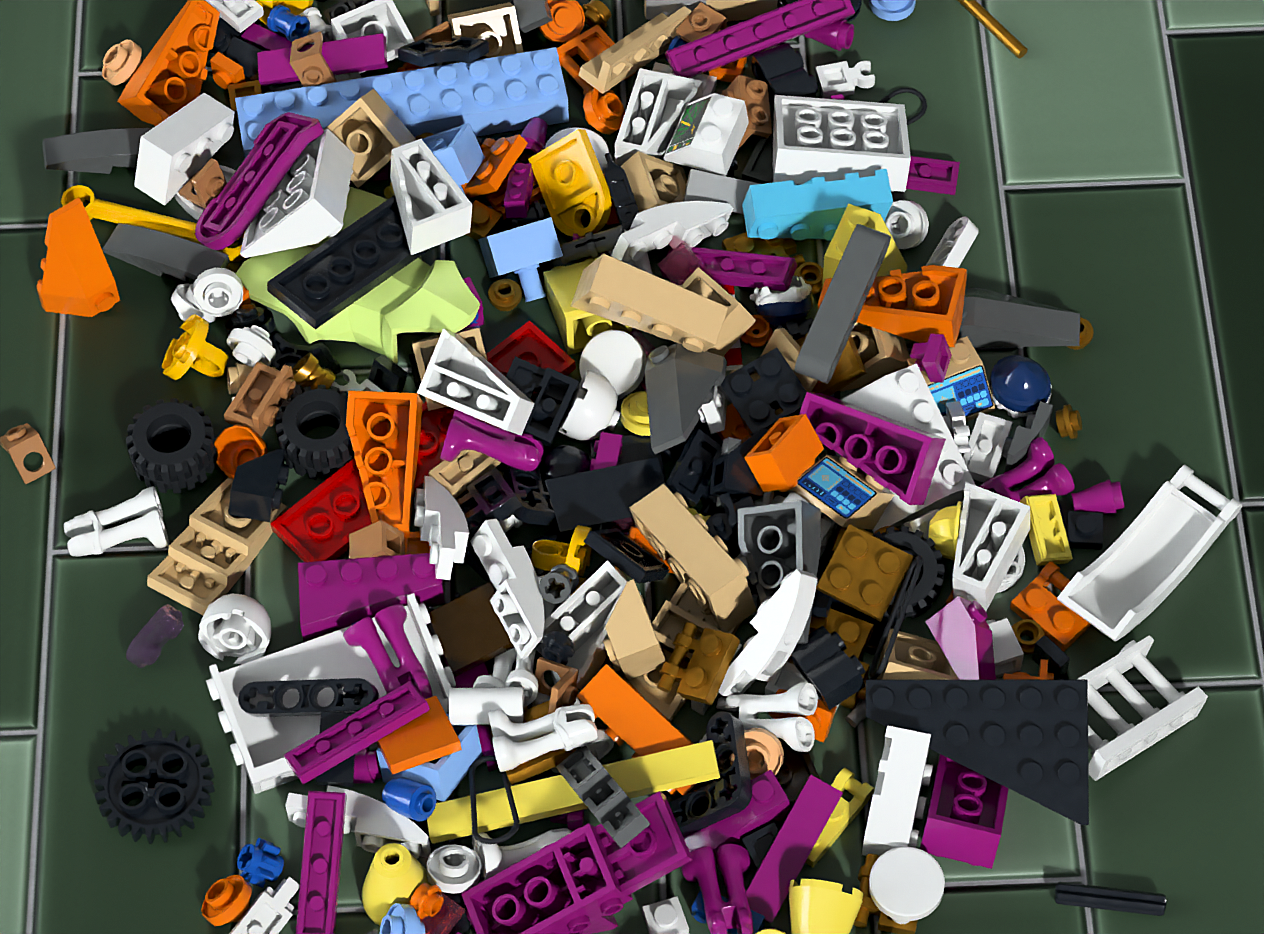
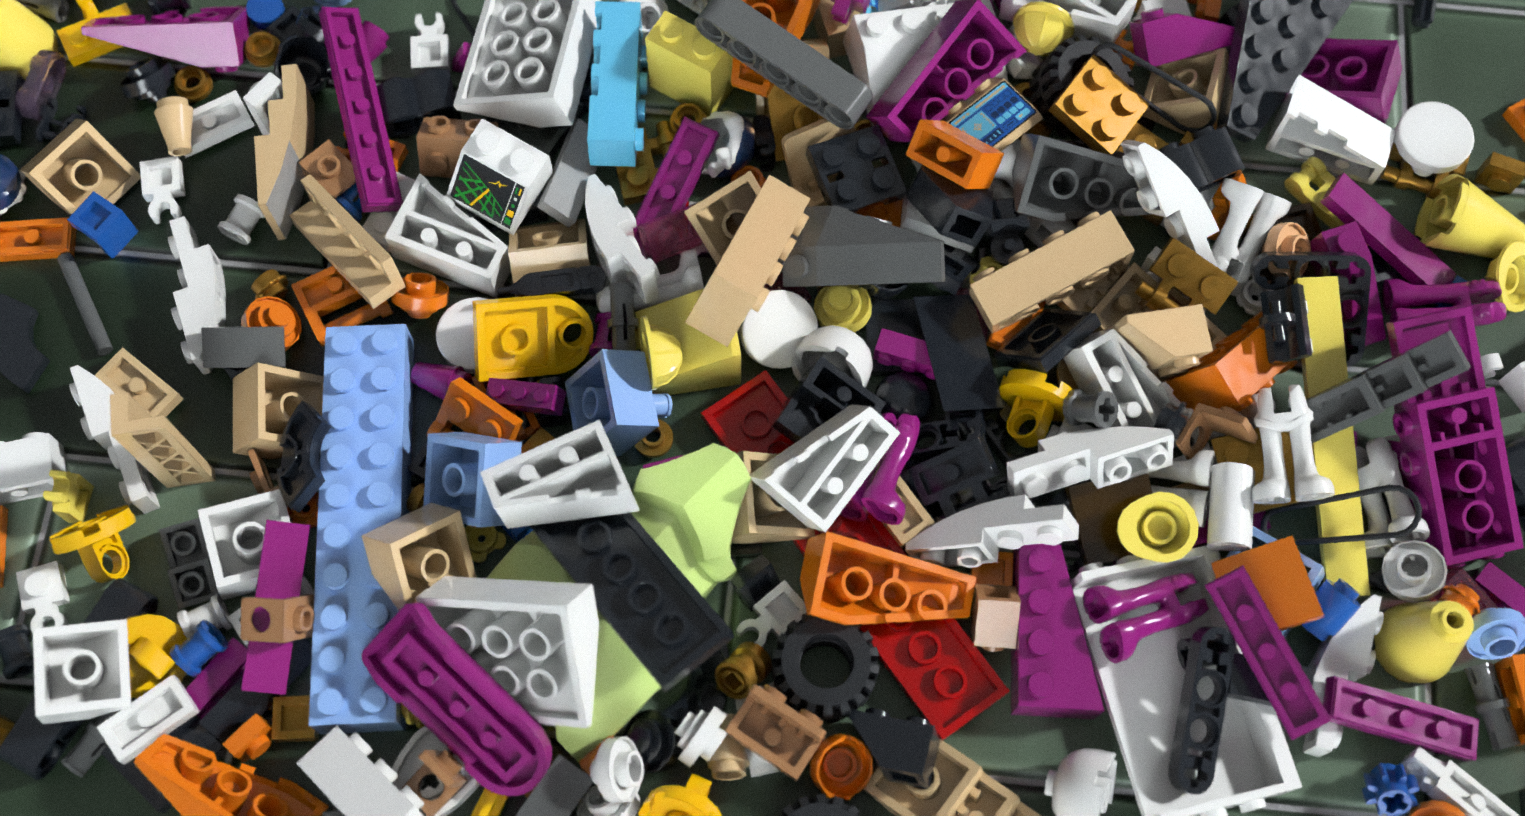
camera: 85 degrees left, 10 degrees up
none -> light yellow piece [640,316,683,391]
none -> light yellow piece [1117,492,1199,563]
none -> black hips [1259,284,1313,365]

